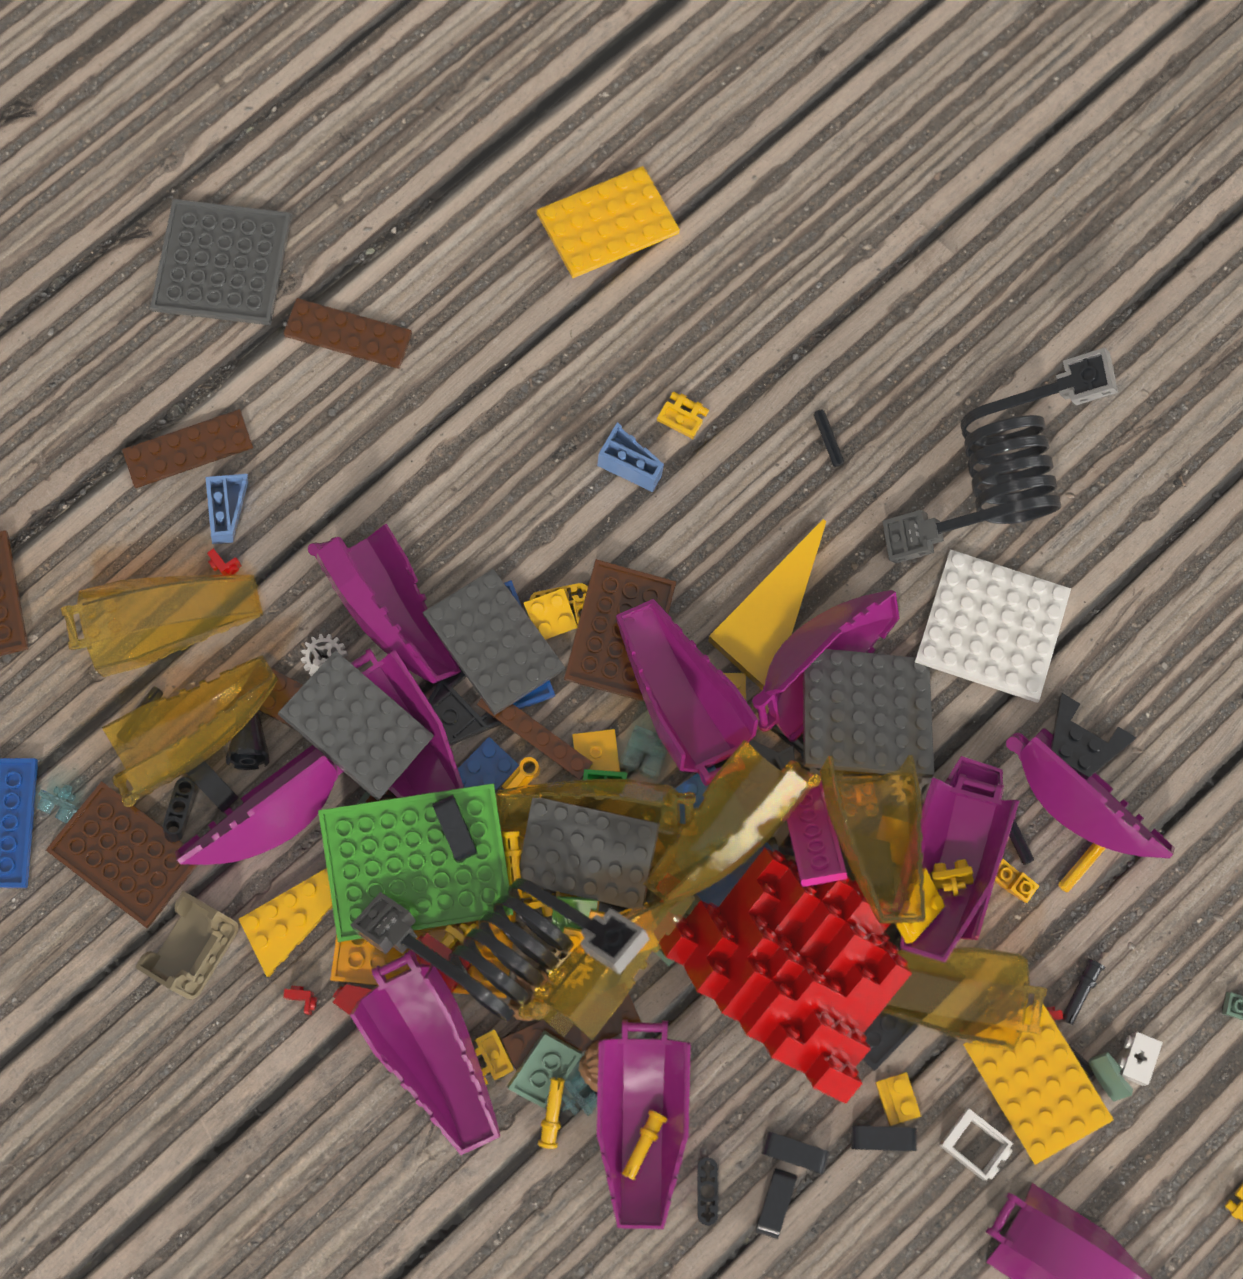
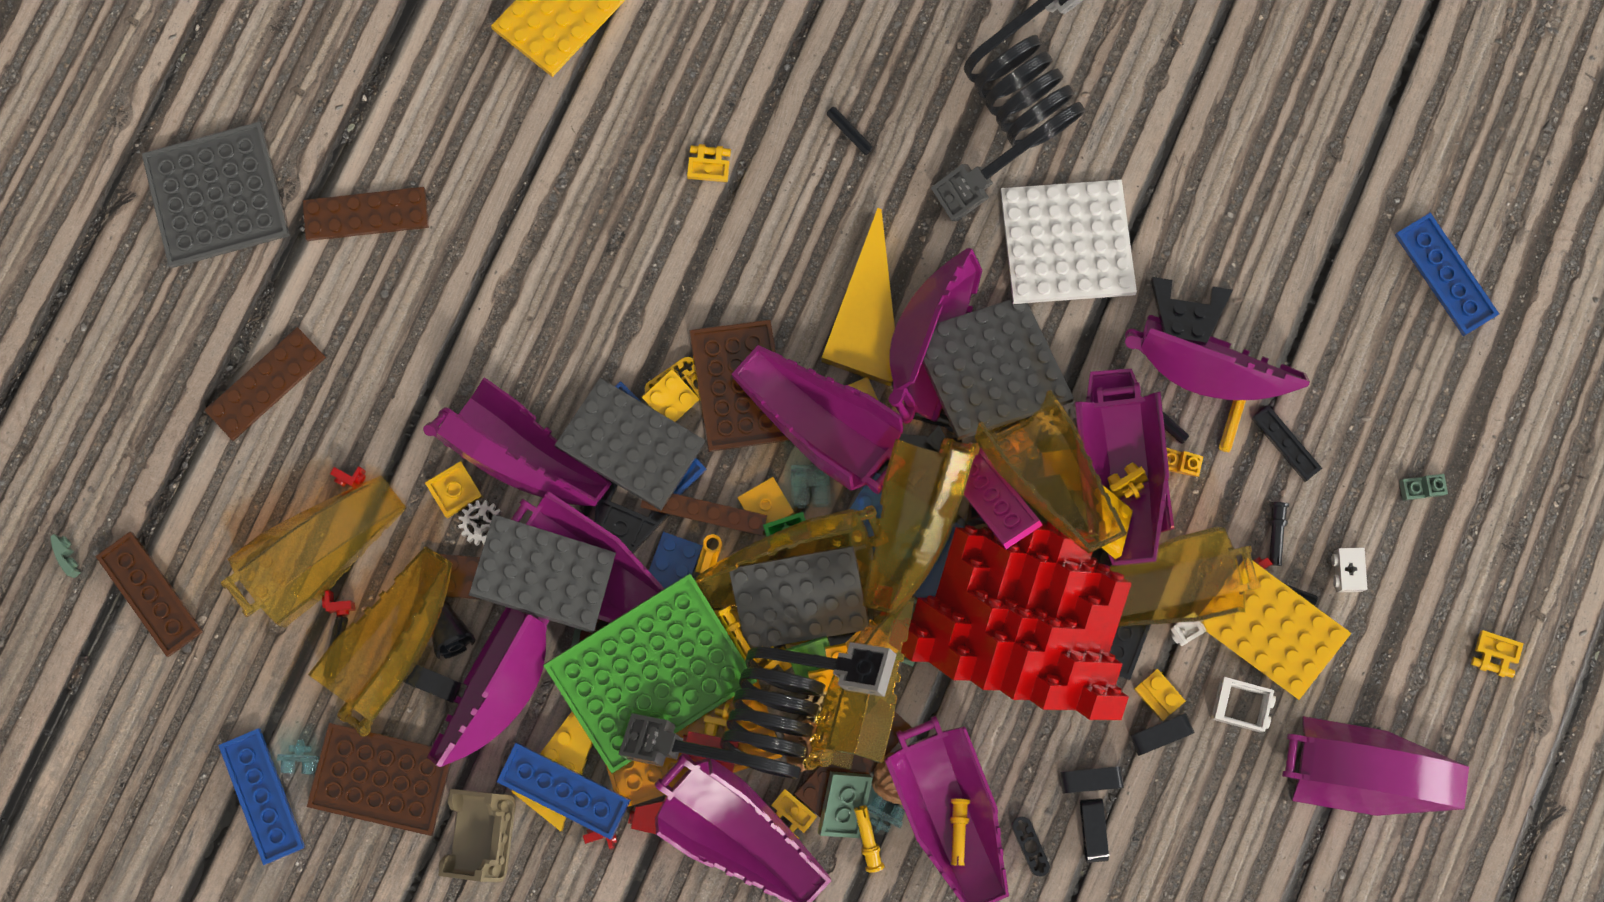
camera: 25 degrees left, 5 degrees up
black beam [163,777,195,842] -> none
medium blue wedge [205,474,248,544] -> none
black beam [432,795,478,862] -> none
medium blue wedge [597,422,664,492] -> none
sand green slope [1089,1052,1133,1102] -> none
none -> red bracket [322,590,356,616]
none -> yellow plate [425,461,483,519]
none -> blue plate [497,743,631,840]
none -> white bracket [1170,613,1207,646]
none -> black tile [1251,405,1322,482]

